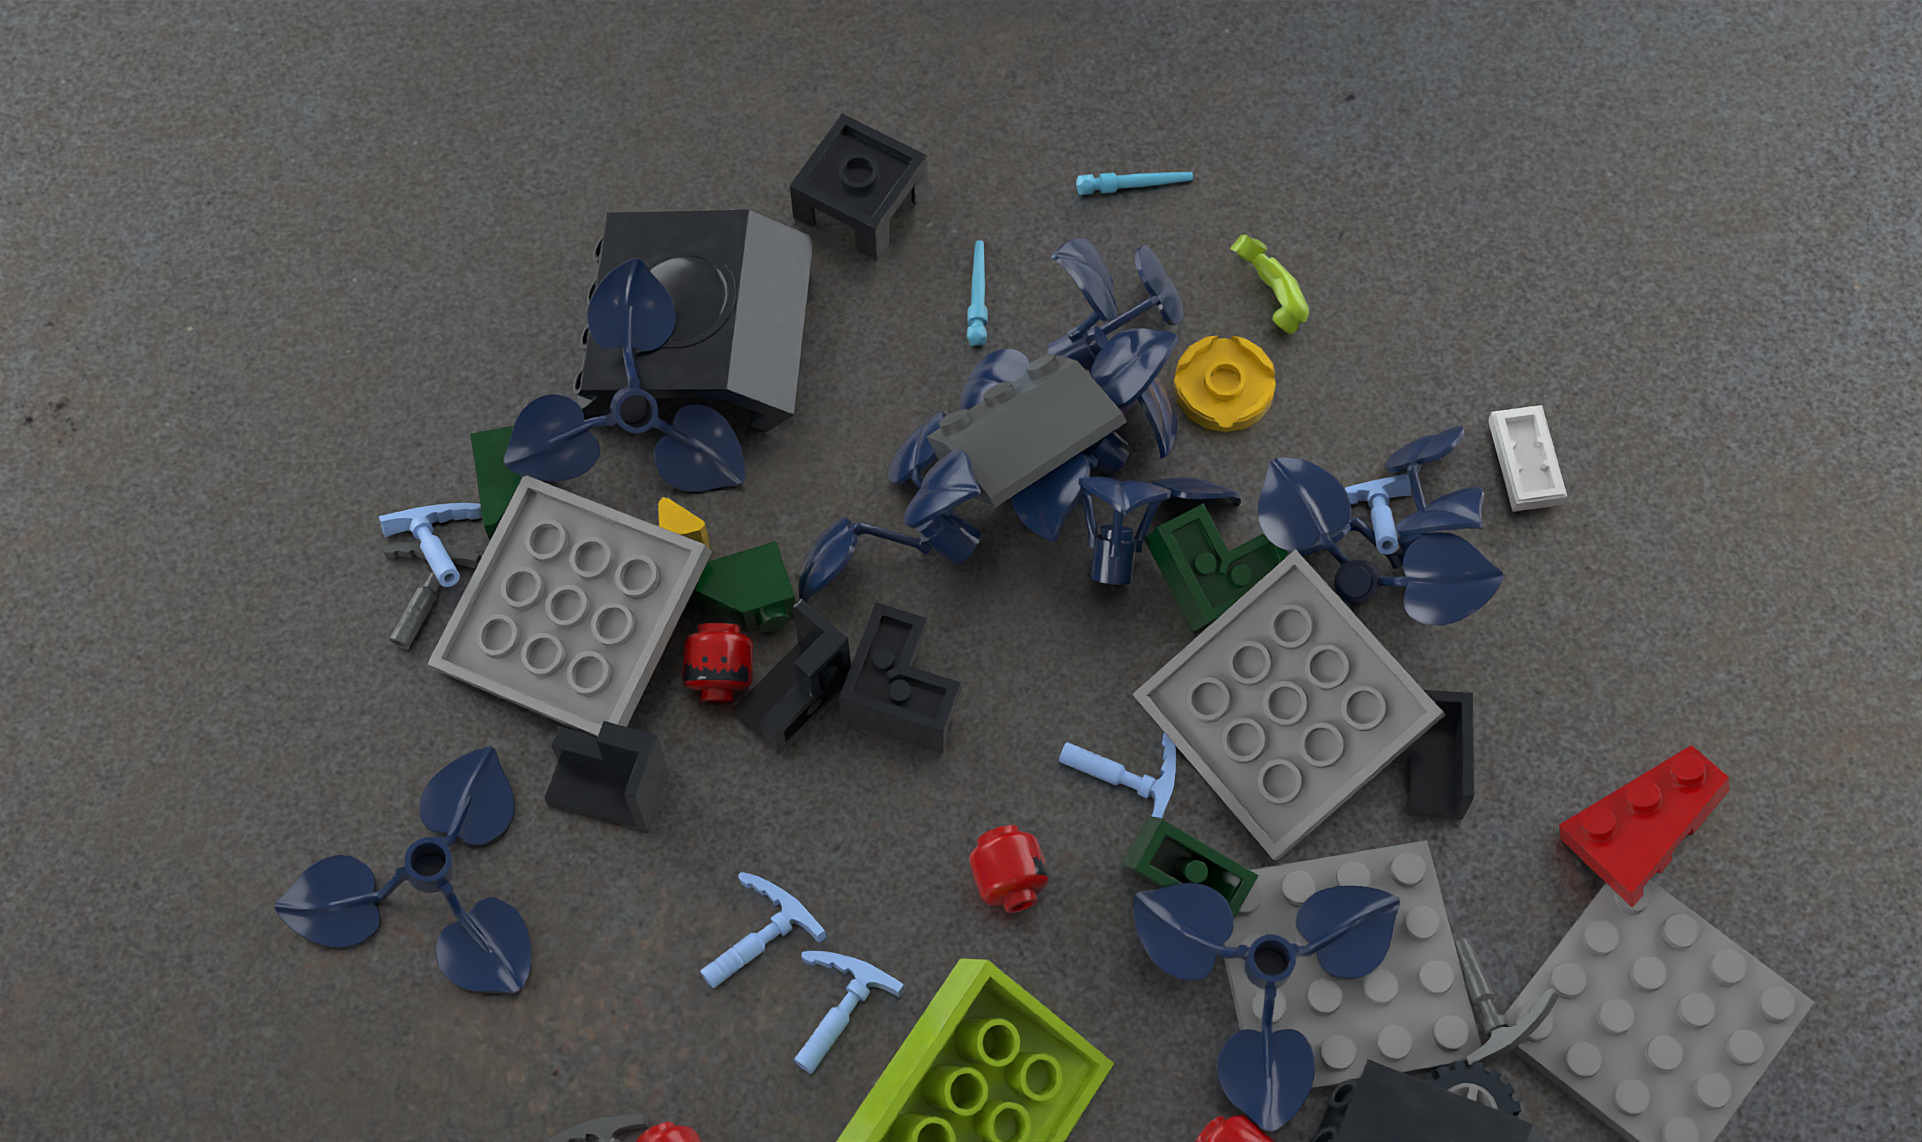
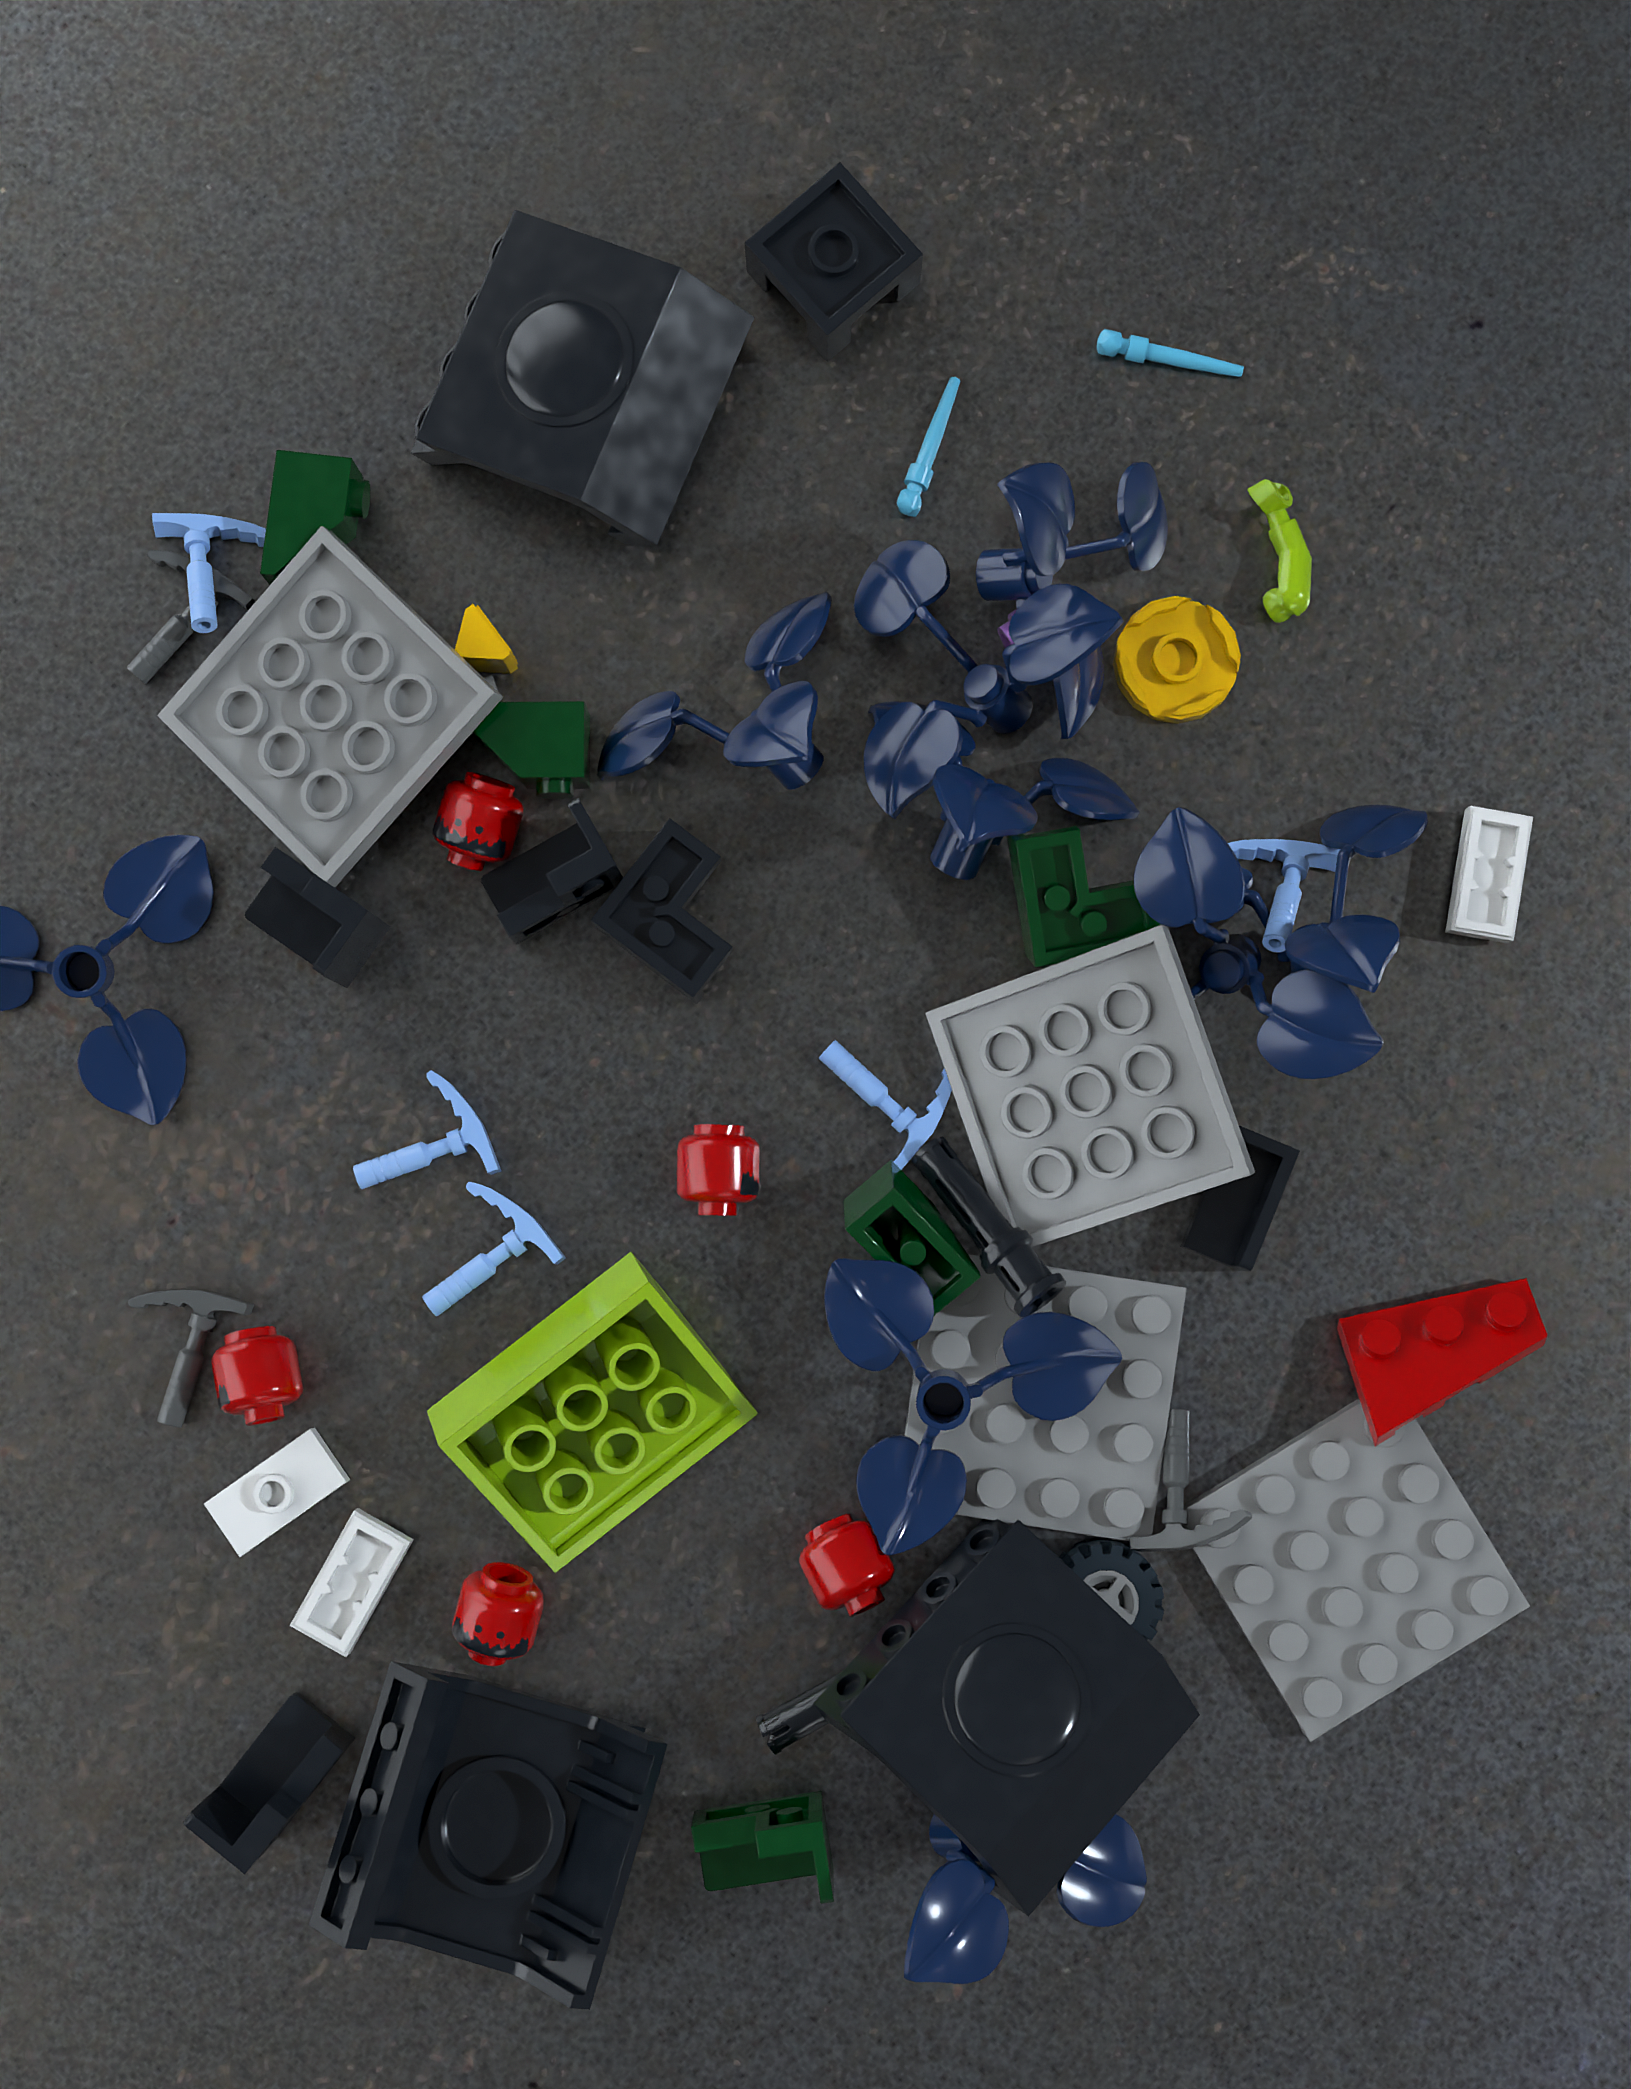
camera: 20 degrees right, 20 degrees up
dark blue plant [503,258,745,492] -> none
dark grey slope [927,354,1127,507] -> none
none -> black pin [912,1136,1066,1317]

